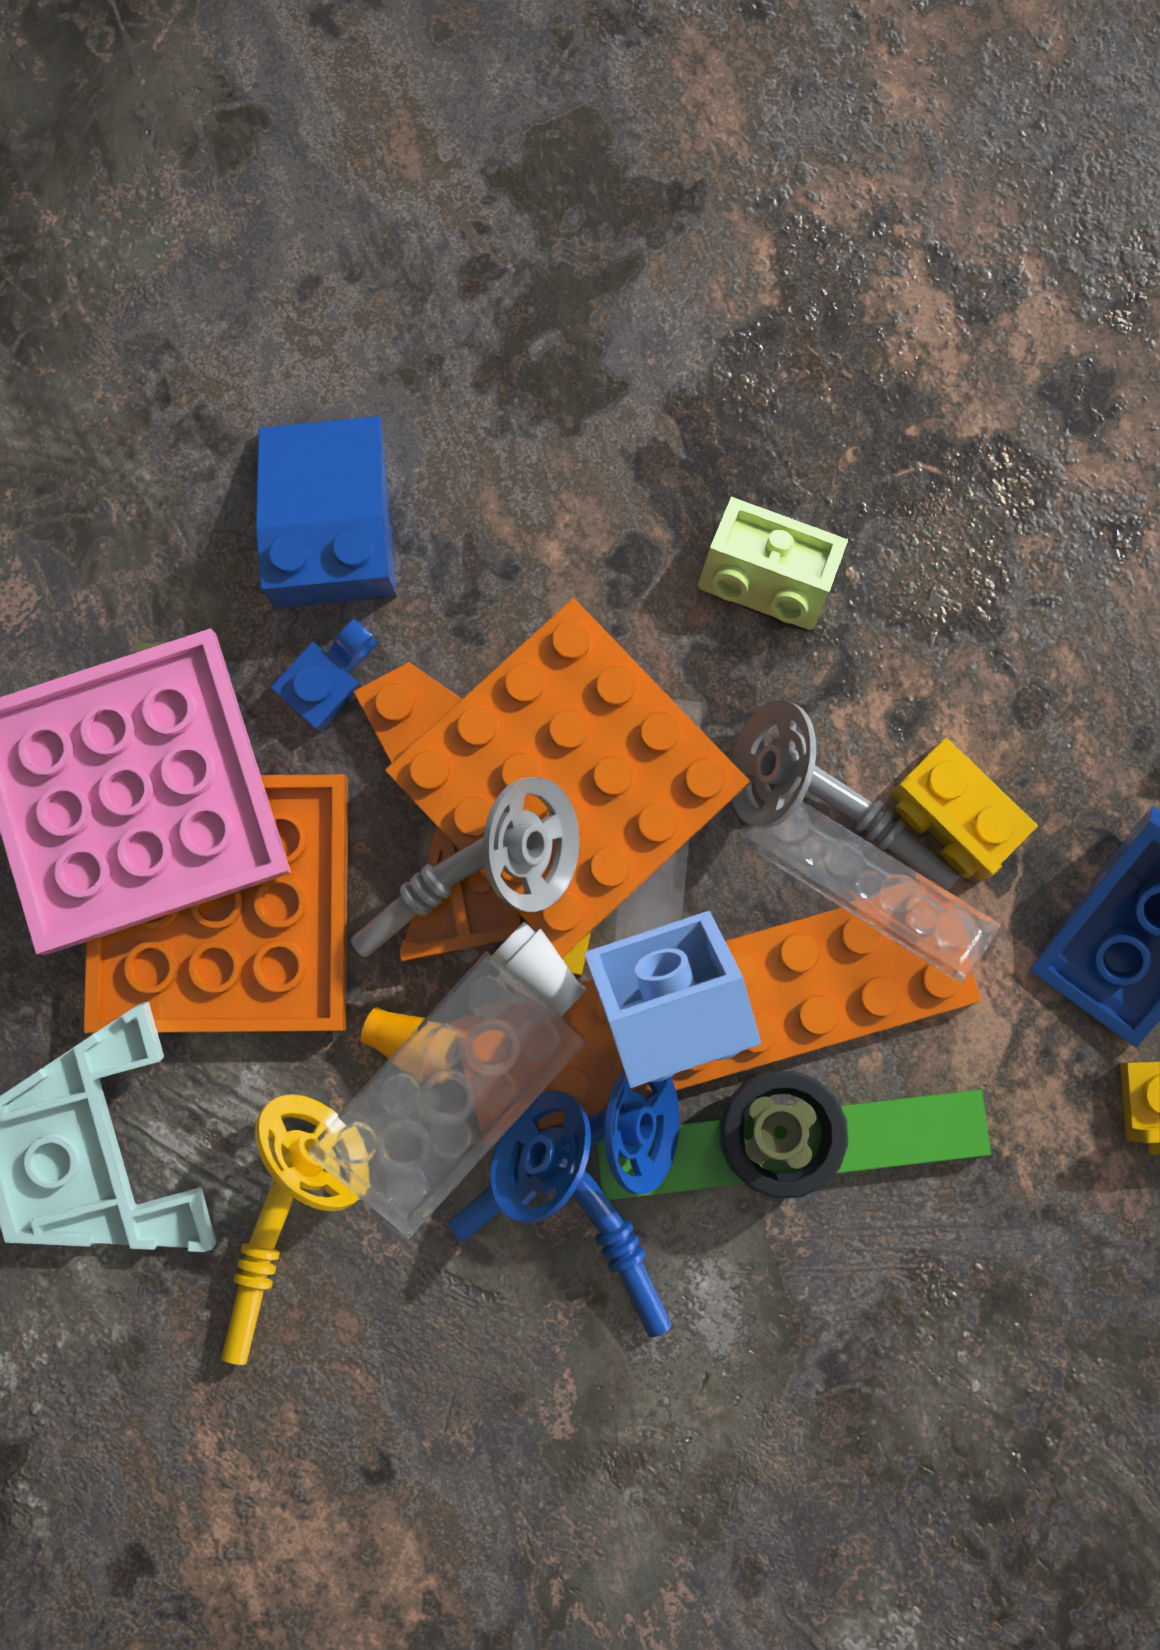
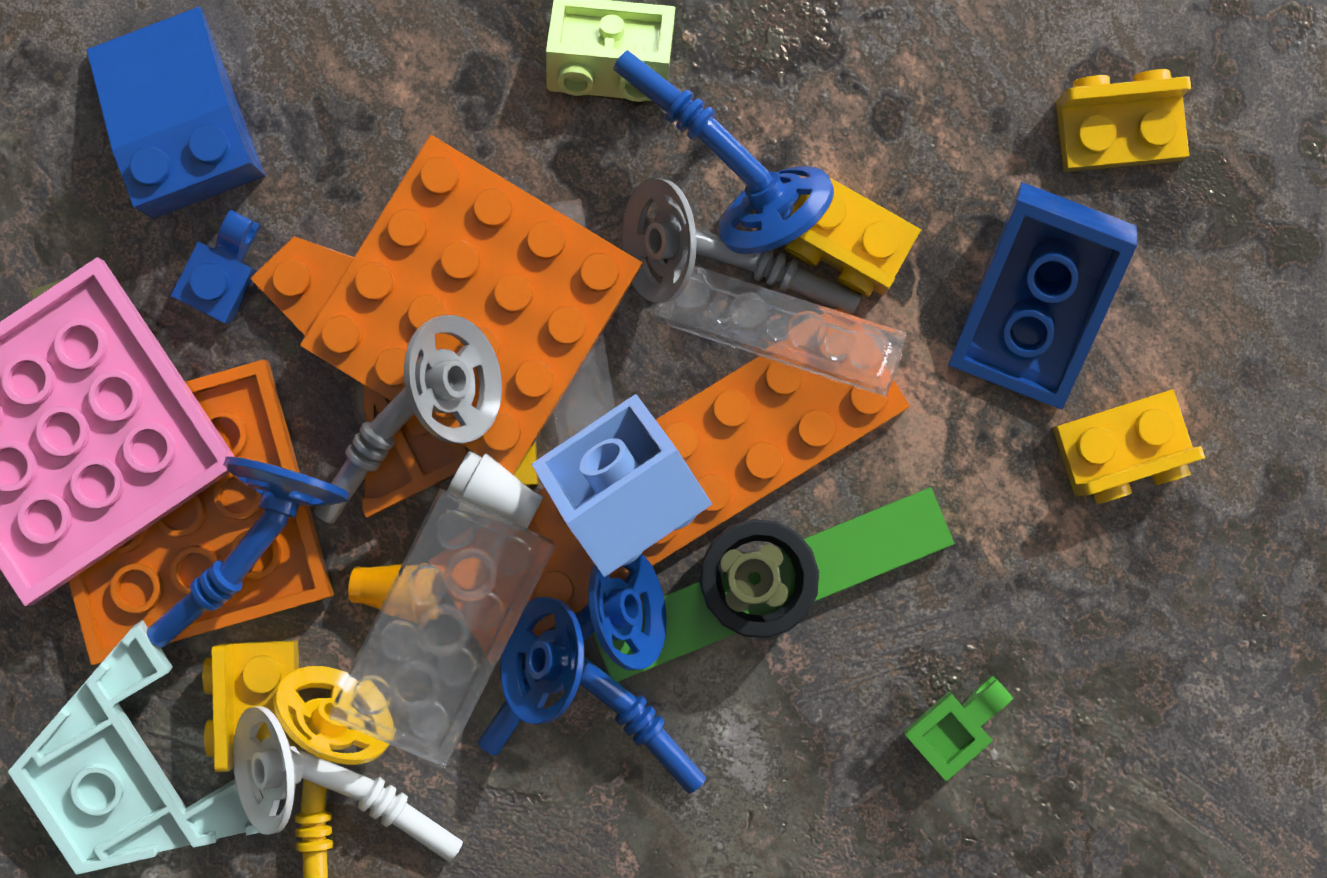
camera: 20 degrees left, 5 degrees up
none -> blue dish [147,456,350,648]
none -> yellow bracket [202,640,301,772]
none -> white dish [233,706,463,862]
none -> blue dish [613,50,834,254]
none -> bright green plate [903,675,1014,782]

